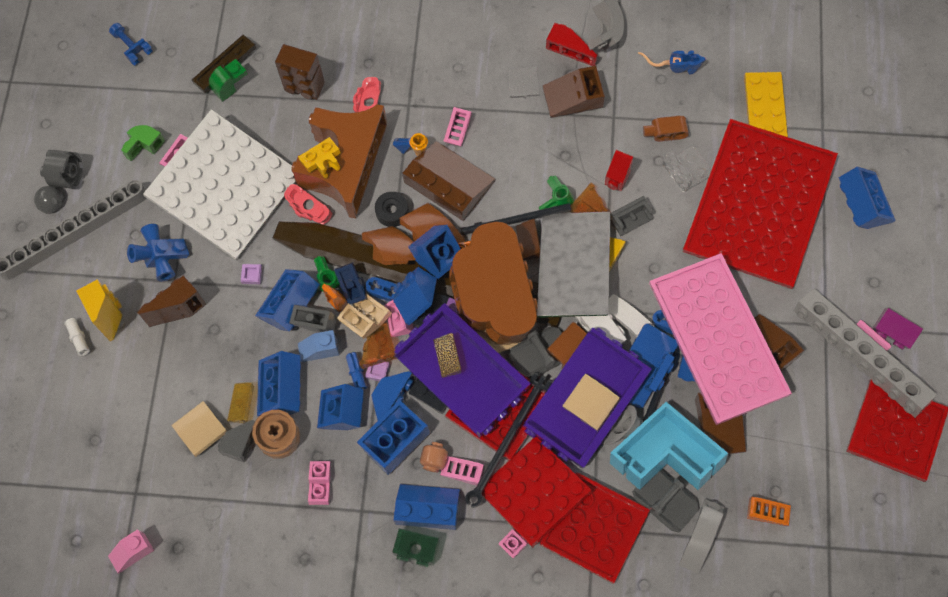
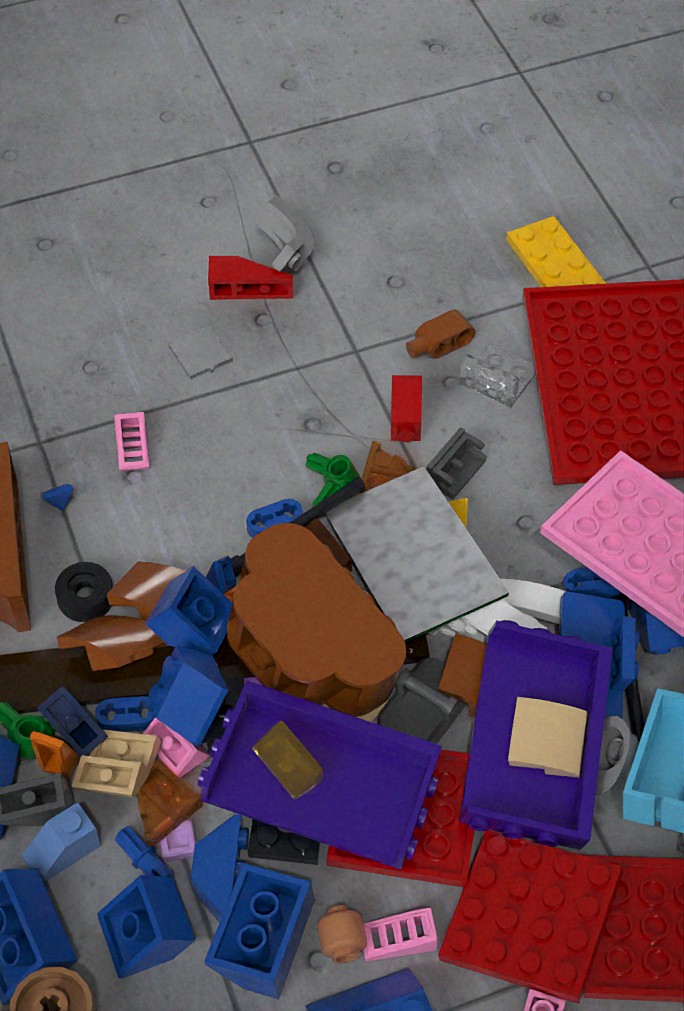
camera: 30 degrees left, 15 degrees down
reddish brown slope [402,141,496,221] -> none
light orange cone [410,133,428,156] -> none
black hinge [465,372,553,508] -> none
reddish brown slope [542,66,605,118] -> none
blue animal [638,50,706,75] -> none
none -> blue slope [206,556,237,593]
none -> blue beam [246,499,303,538]

